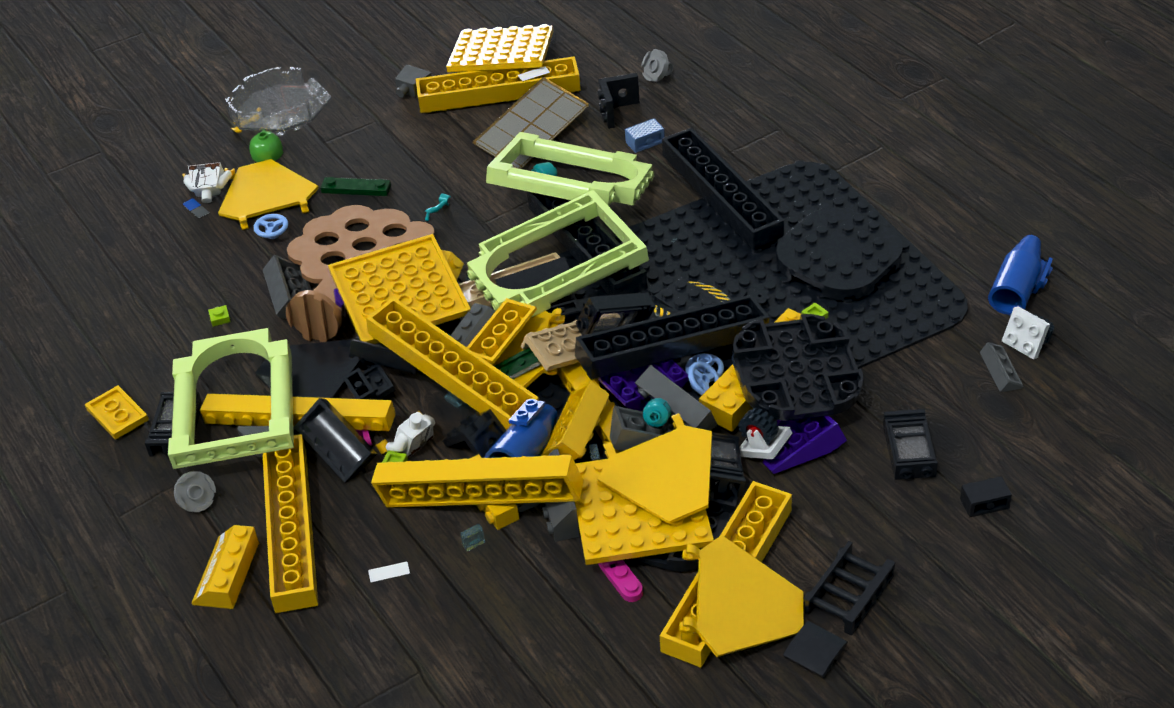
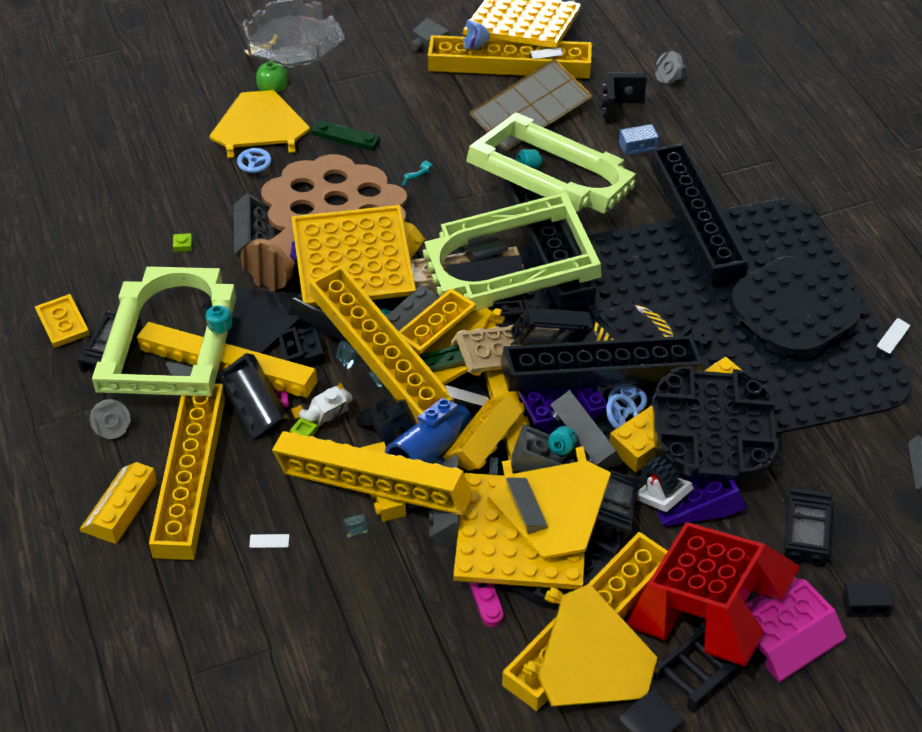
camera: 10 degrees right, 5 degrees up
white torso [182,163,235,203] -> none
sticker [183,198,209,218] -> none
lime plate [801,303,829,319] -> none
none -> teal head [205,305,232,334]
none -> clear light blue tile [336,341,357,368]
none -> white sticker [446,385,489,406]
none -> black slope [459,236,509,261]
none -> medium blue hair [463,20,489,50]
none -> dark grey slope [506,477,548,534]
none -> red slope [626,522,800,667]
none -> dark pink slope [745,578,847,683]
none -> white sticker [877,318,910,354]

